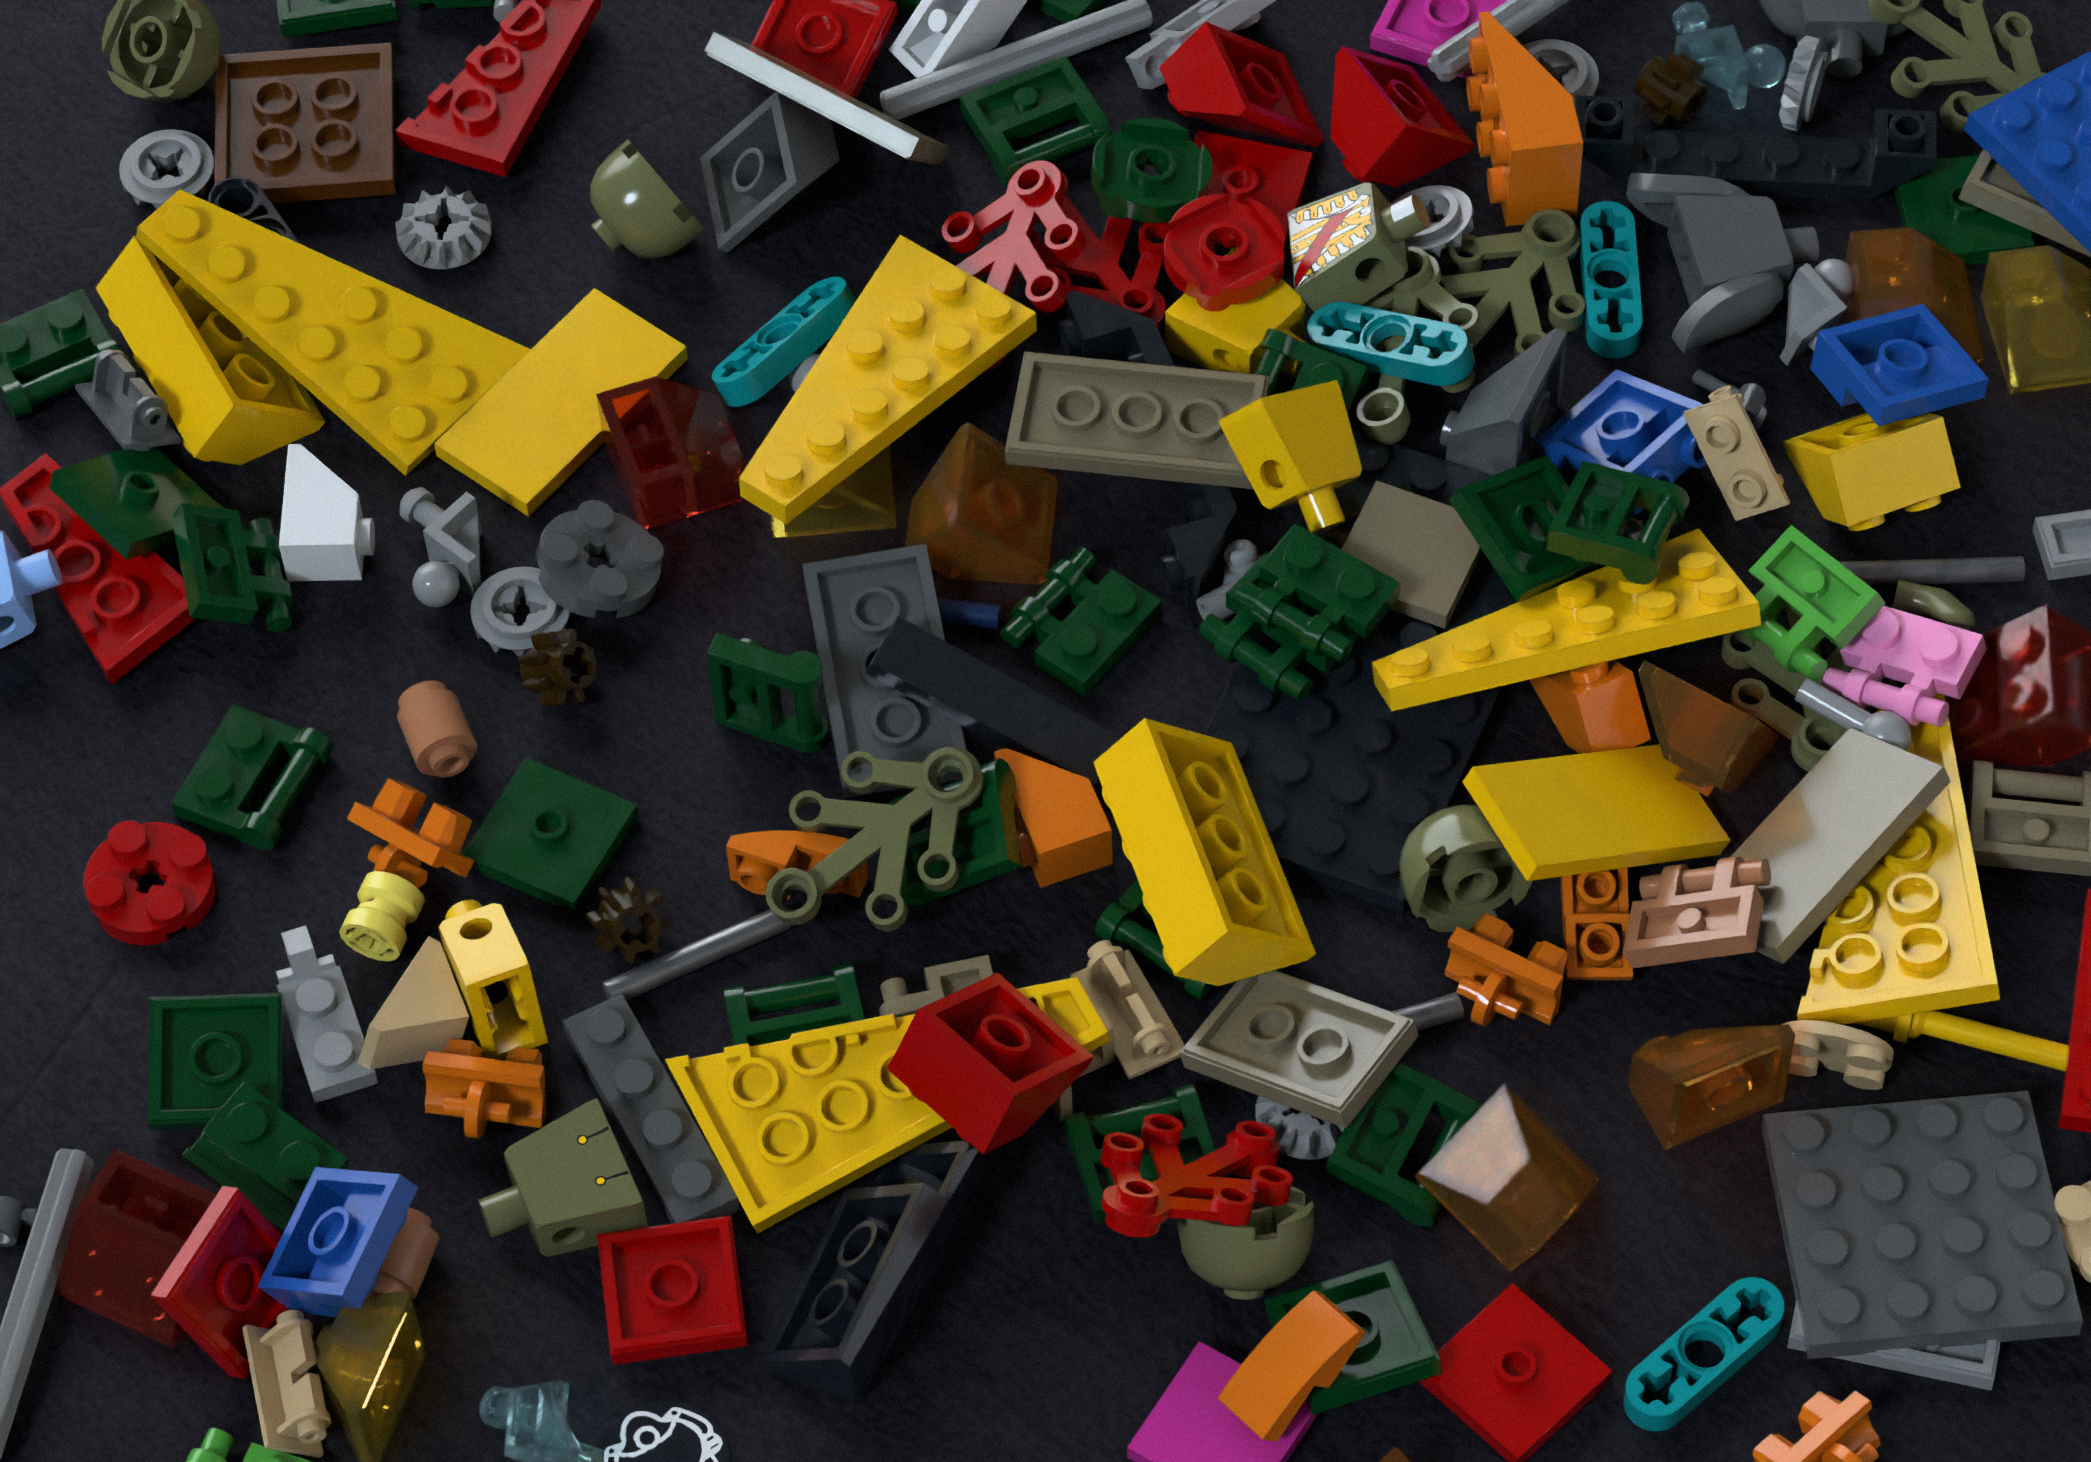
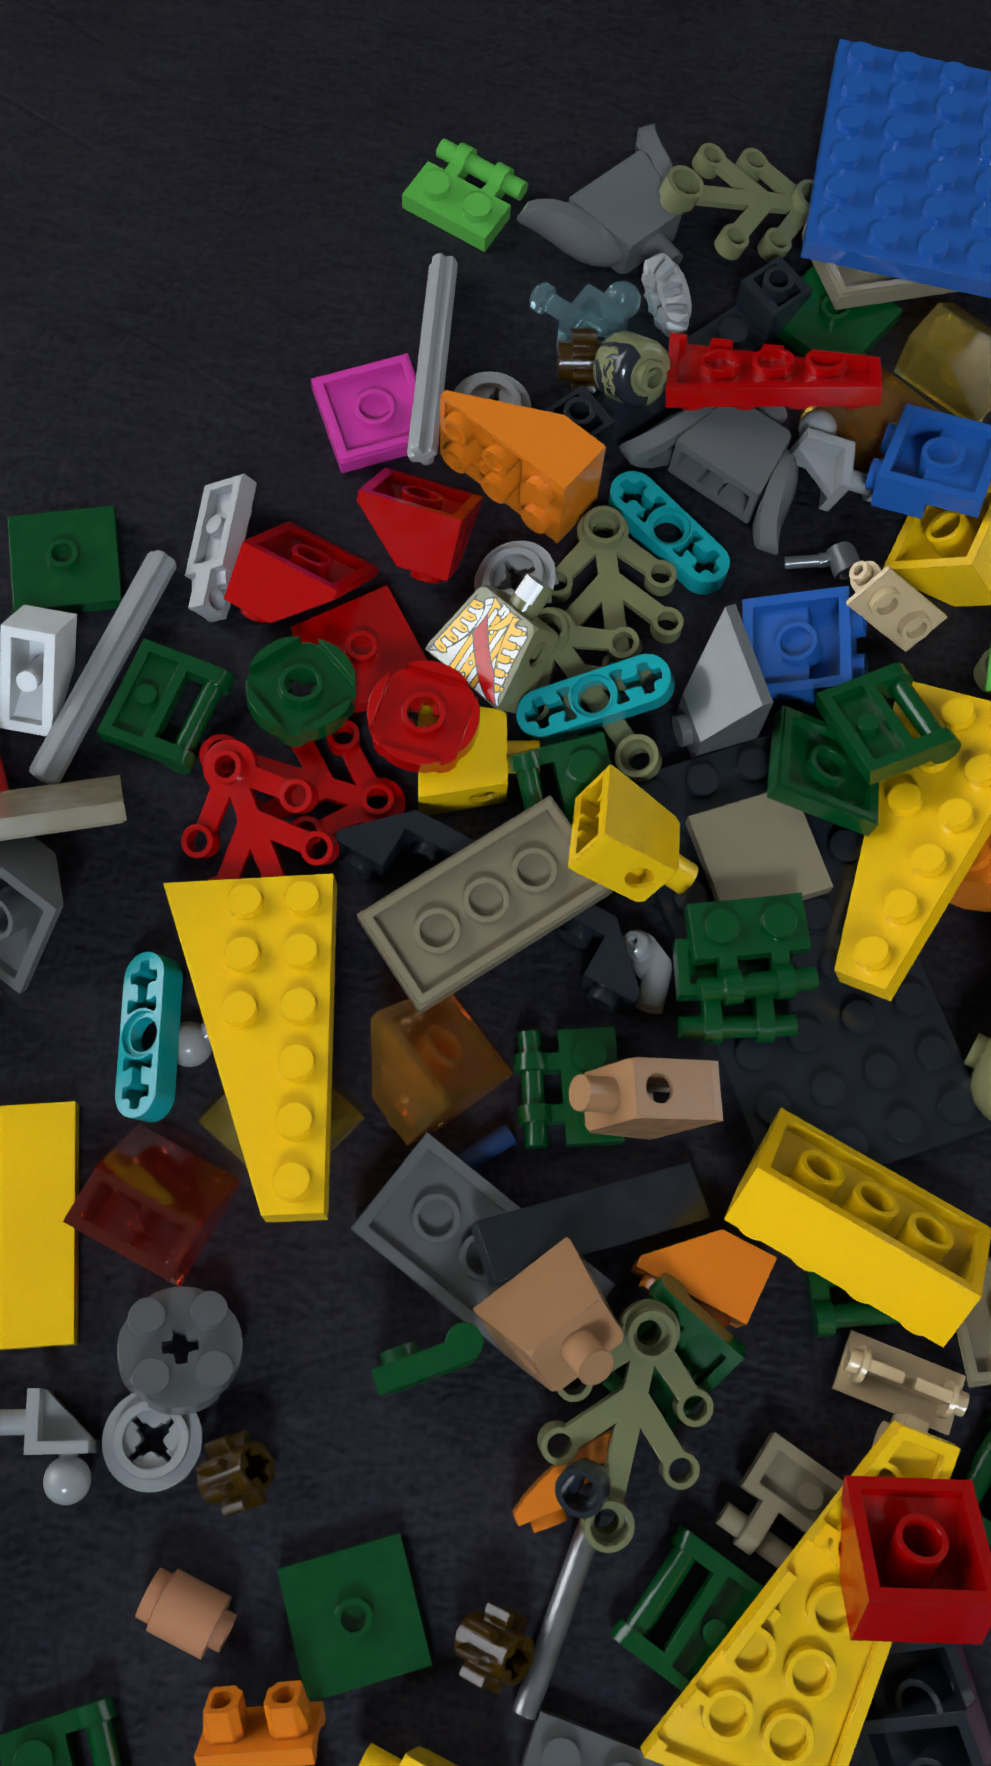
camera: 50 degrees left, 15 degrees up
none -> medium nougat torso [473,1237,624,1392]
none -> black hinge [555,1458,611,1519]
none -> medium nougat torso [569,1057,723,1140]
none -> olive head [593,331,670,408]
none -> red wing [666,333,882,411]

